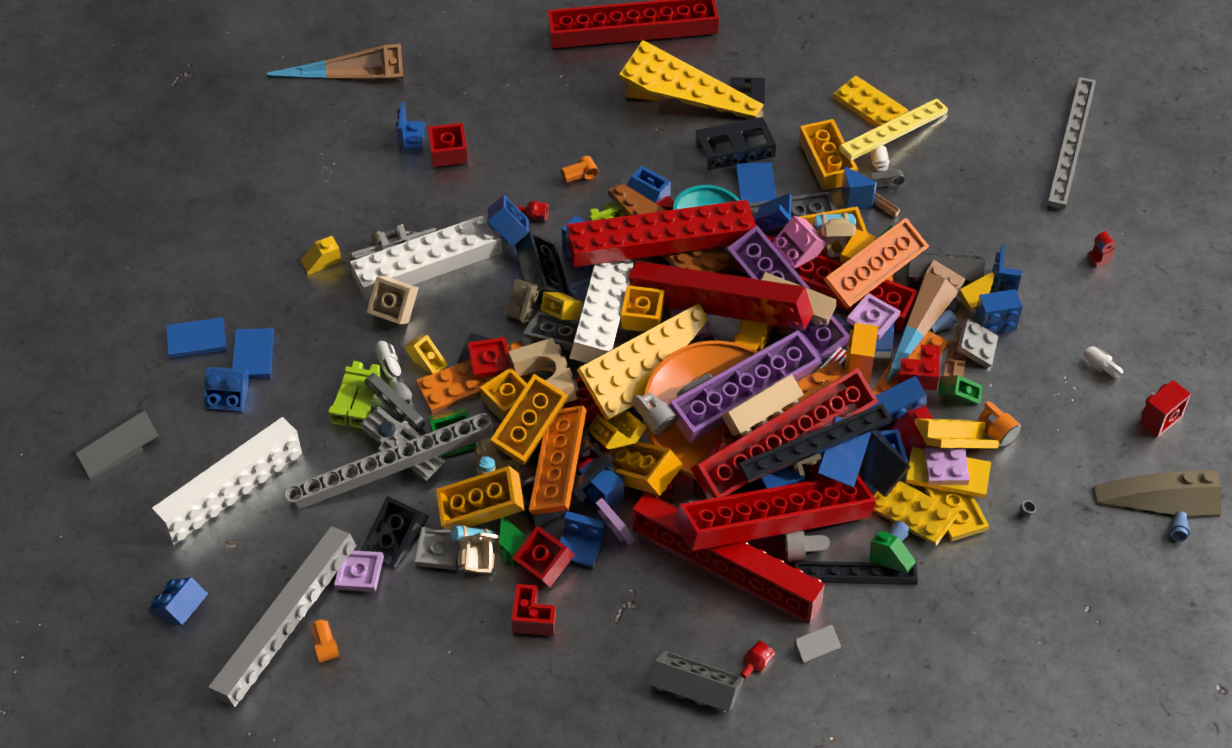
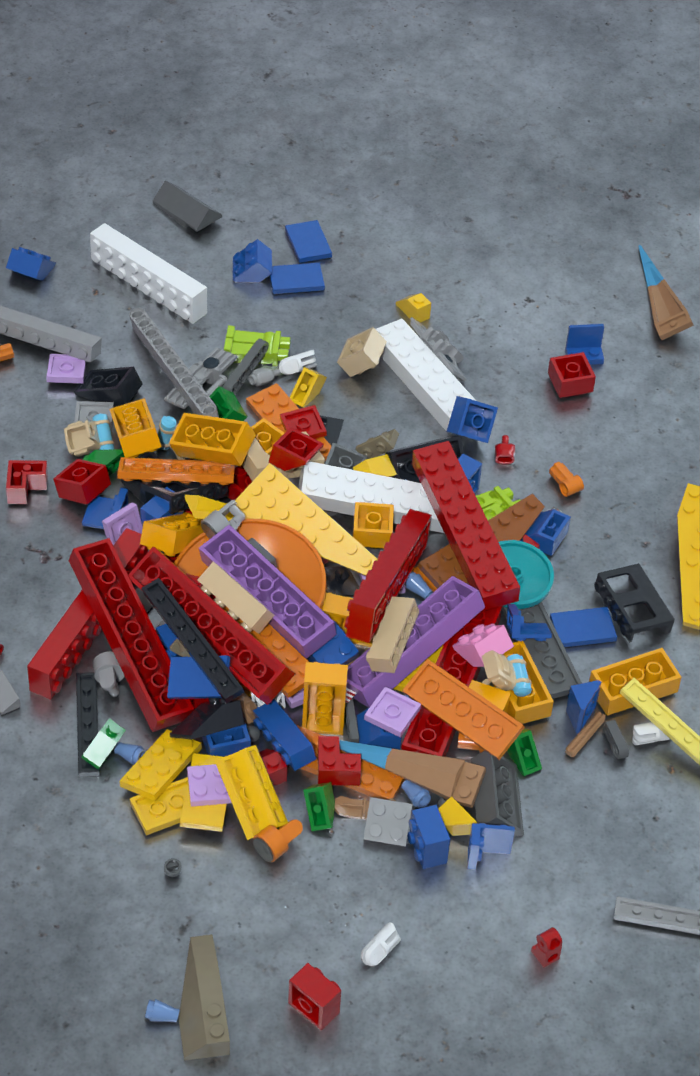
camera: 80 degrees right, 5 degrees down
none -> red slope [268,427,324,471]

